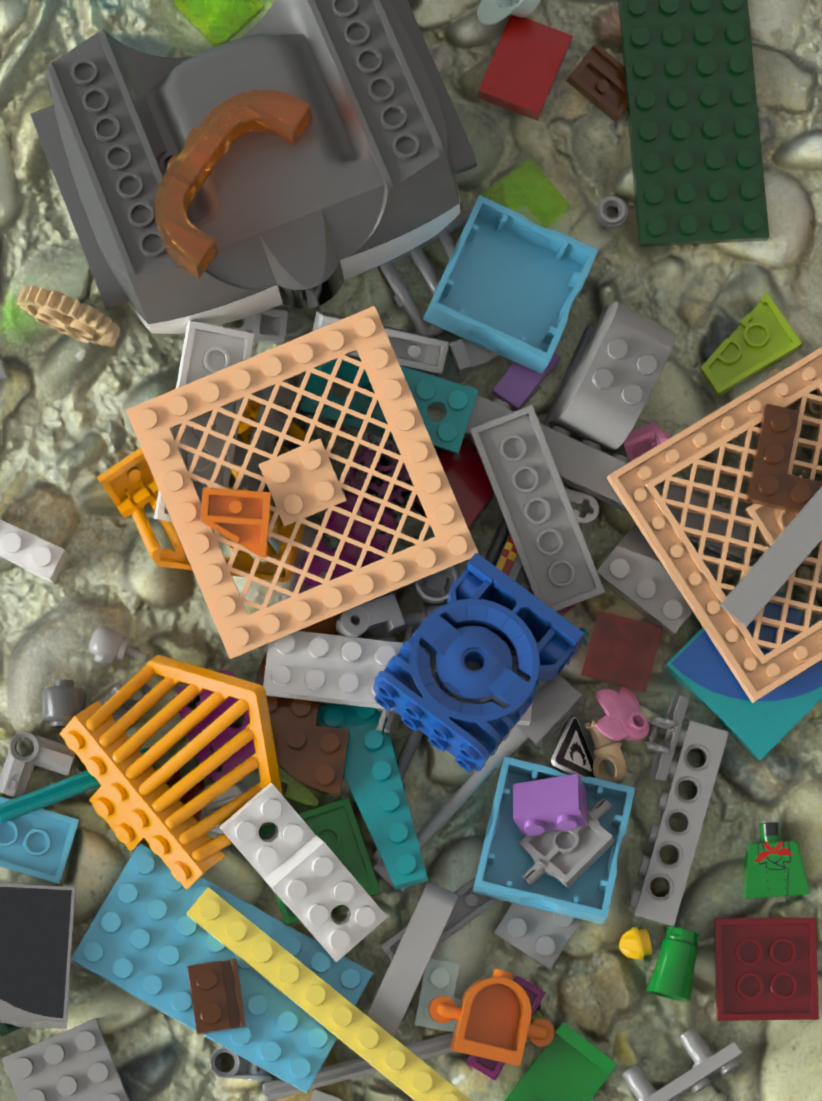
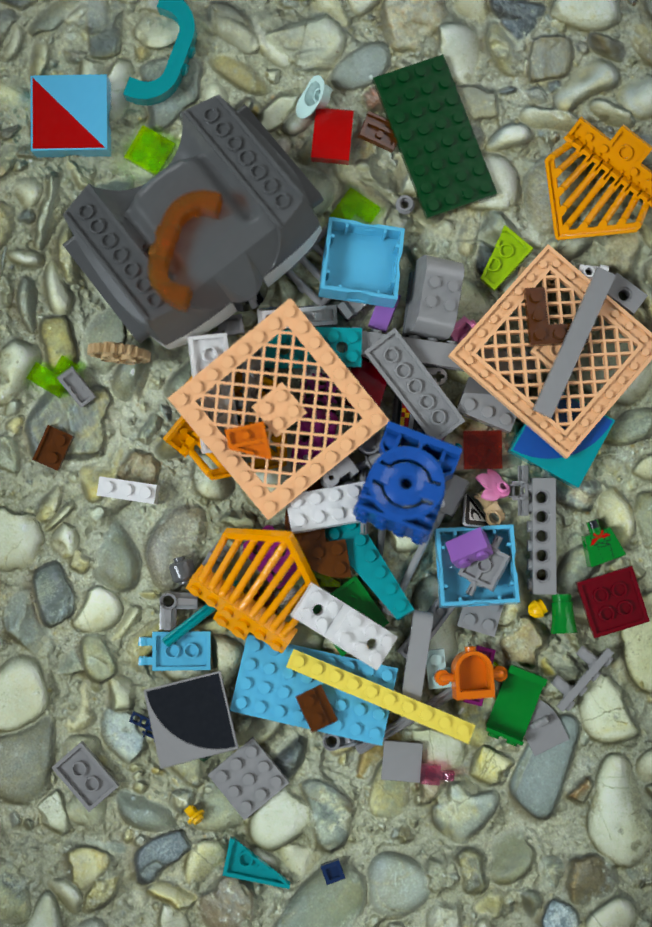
camera: 10 degrees left, 5 degrees up
light grey piece [89,626,147,665] -> none

